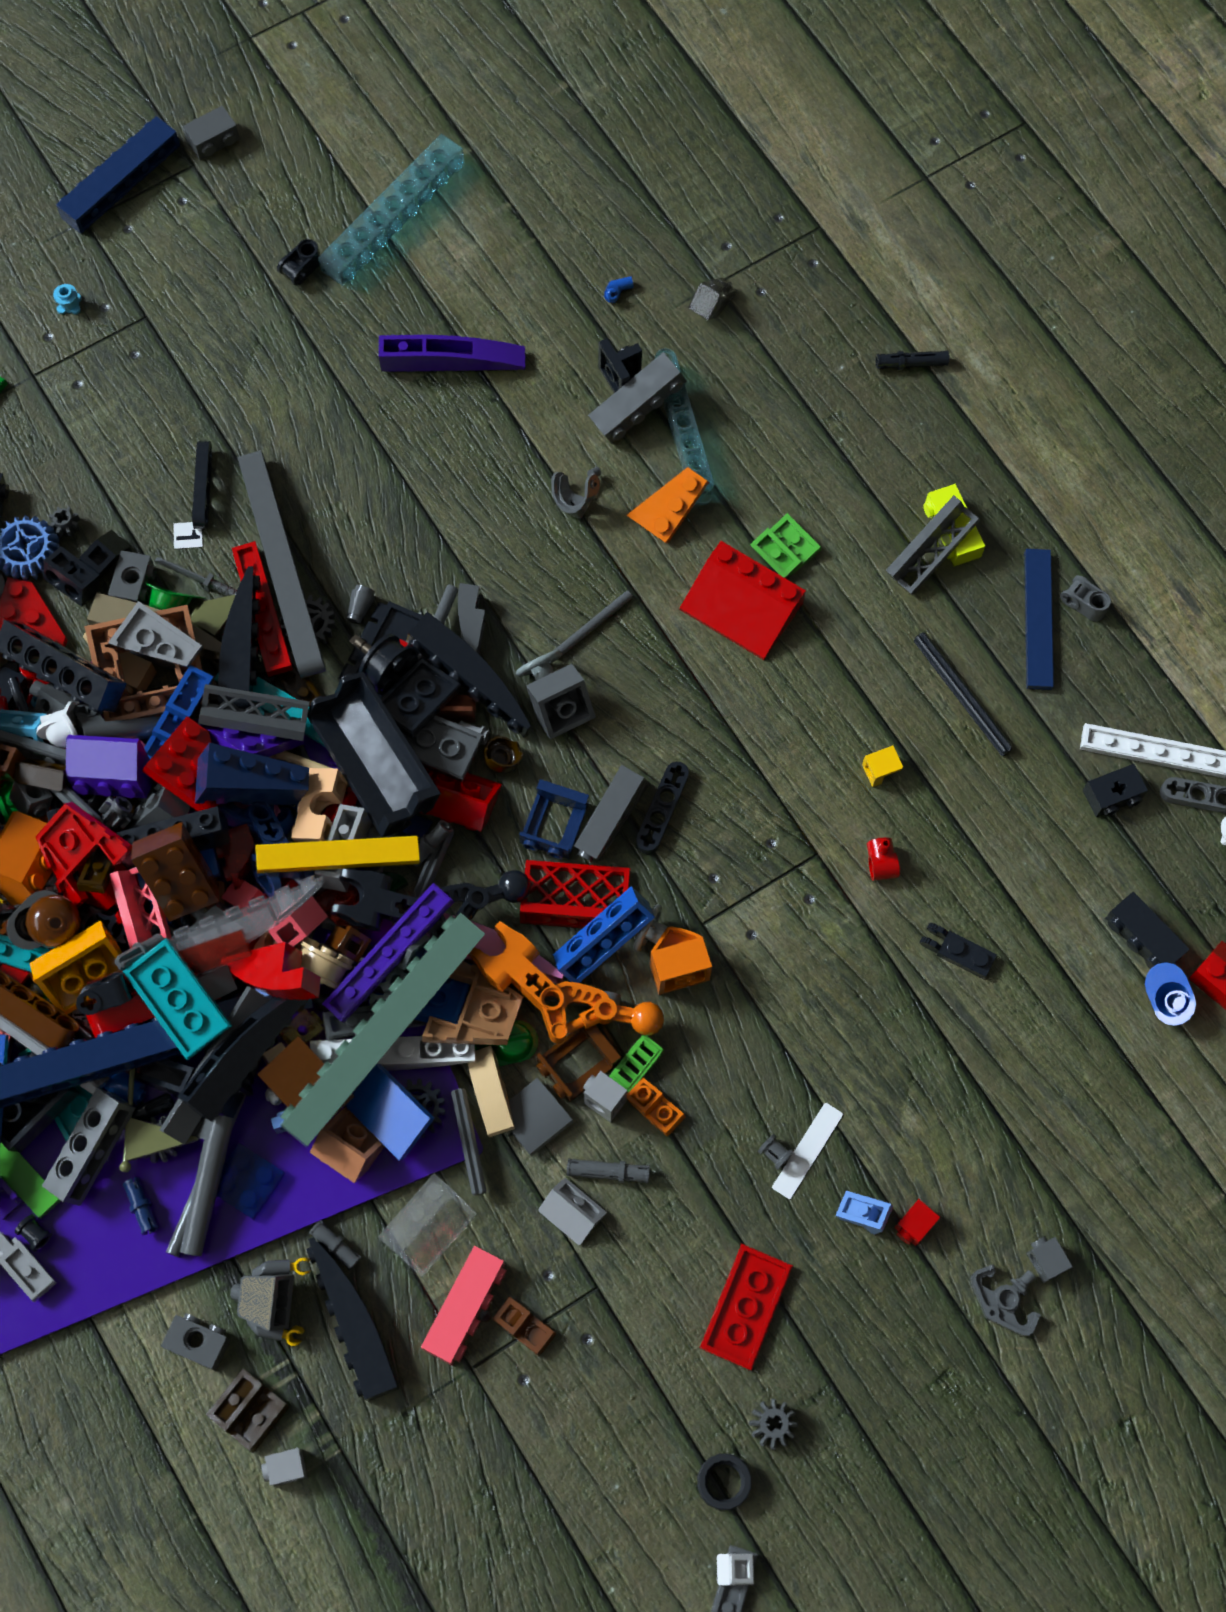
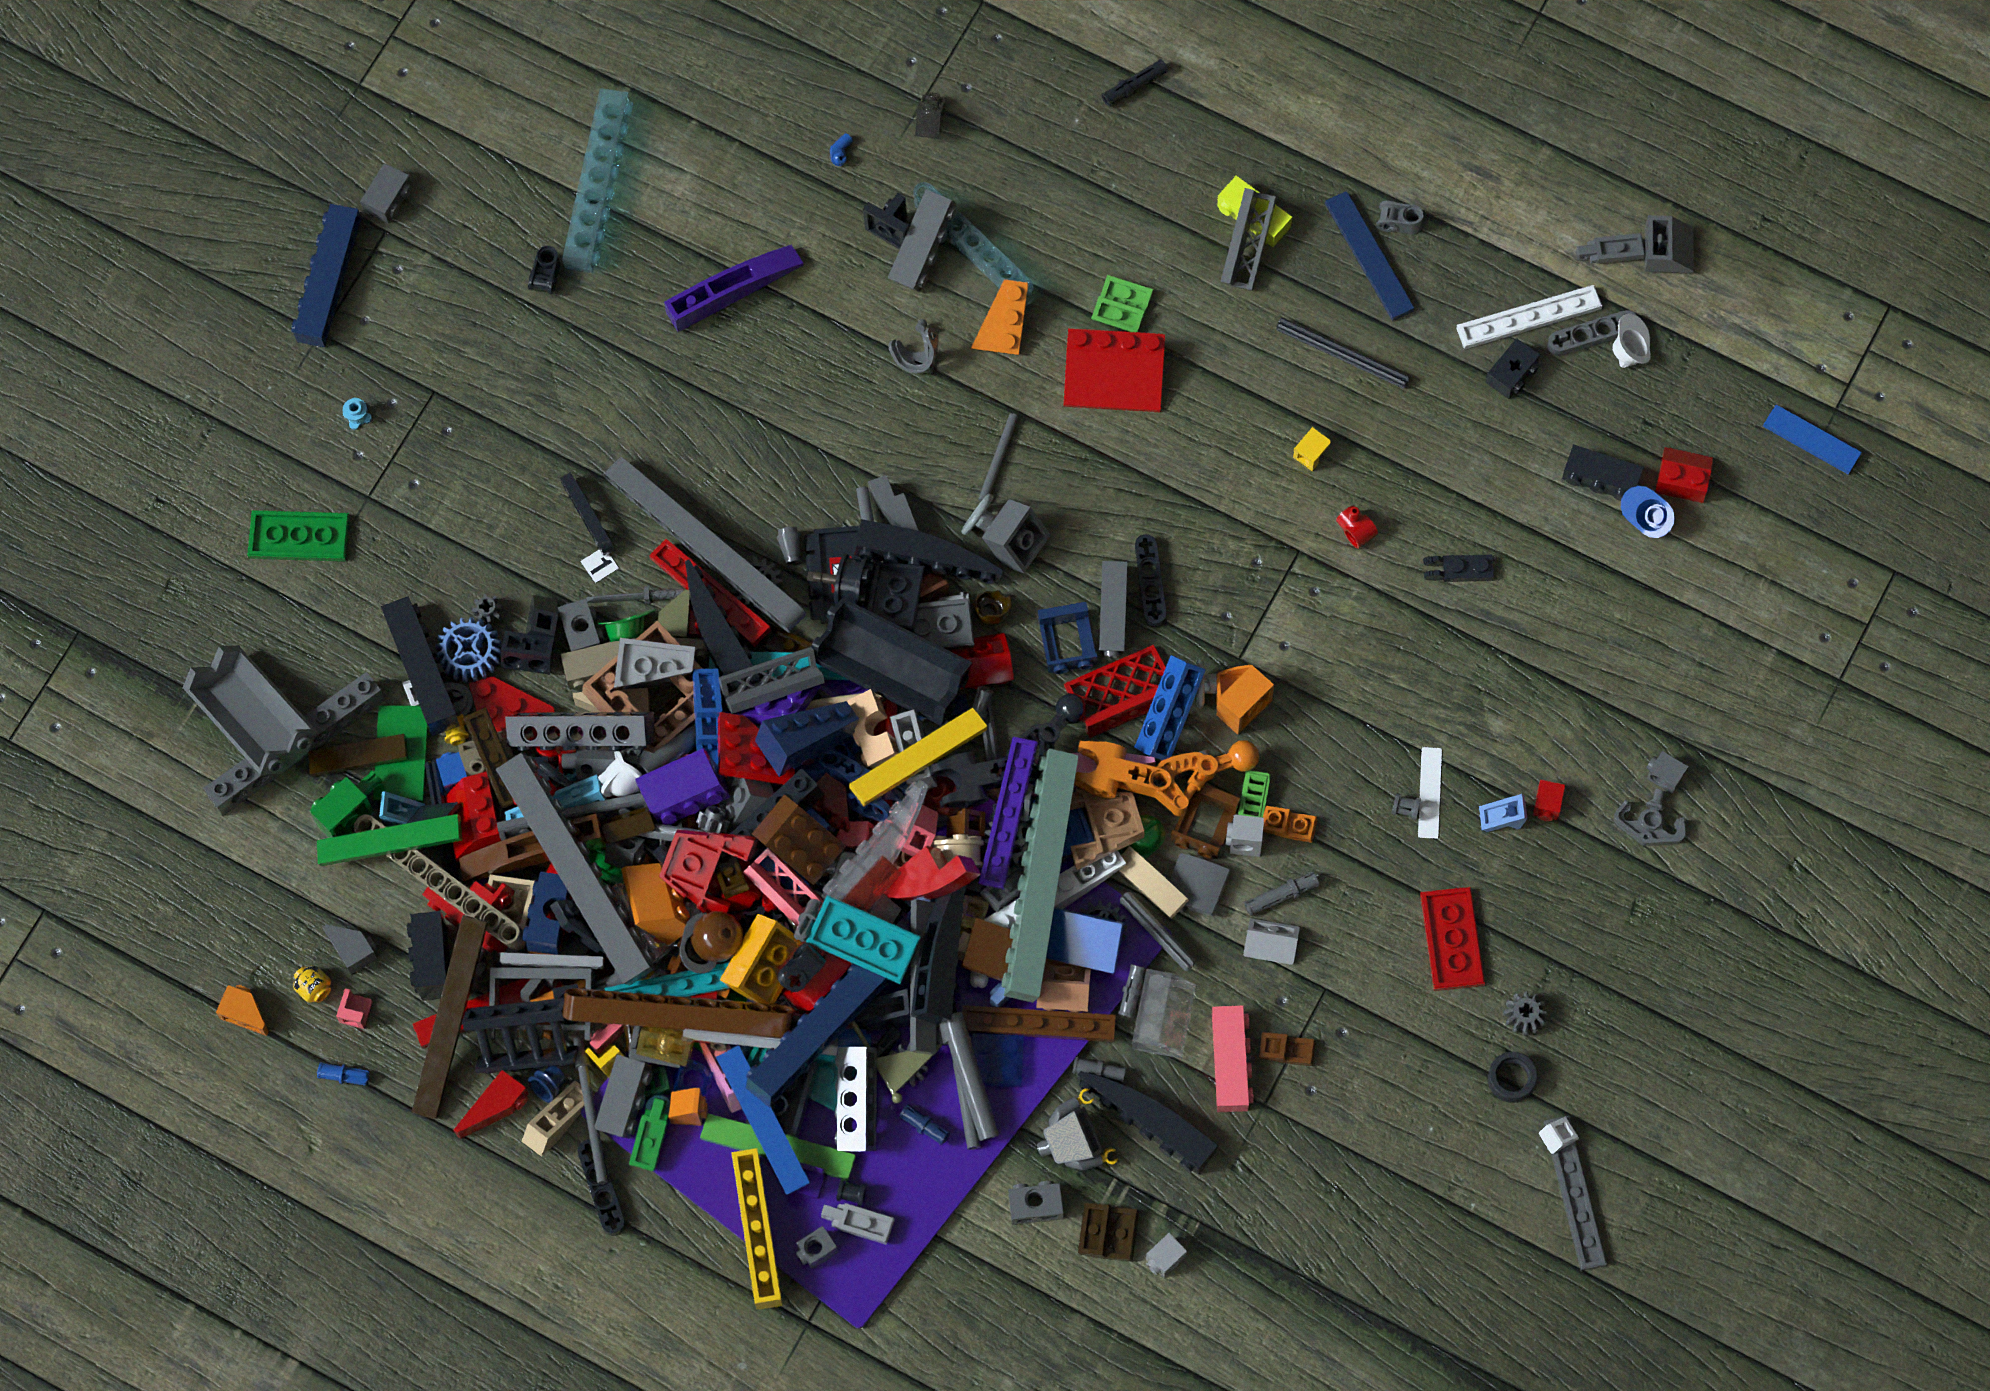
camera: 25 degrees left, 0 degrees up
none -> reddish brown plate [962,1005,1116,1042]
none -> dark grey pin [1118,964,1147,1018]

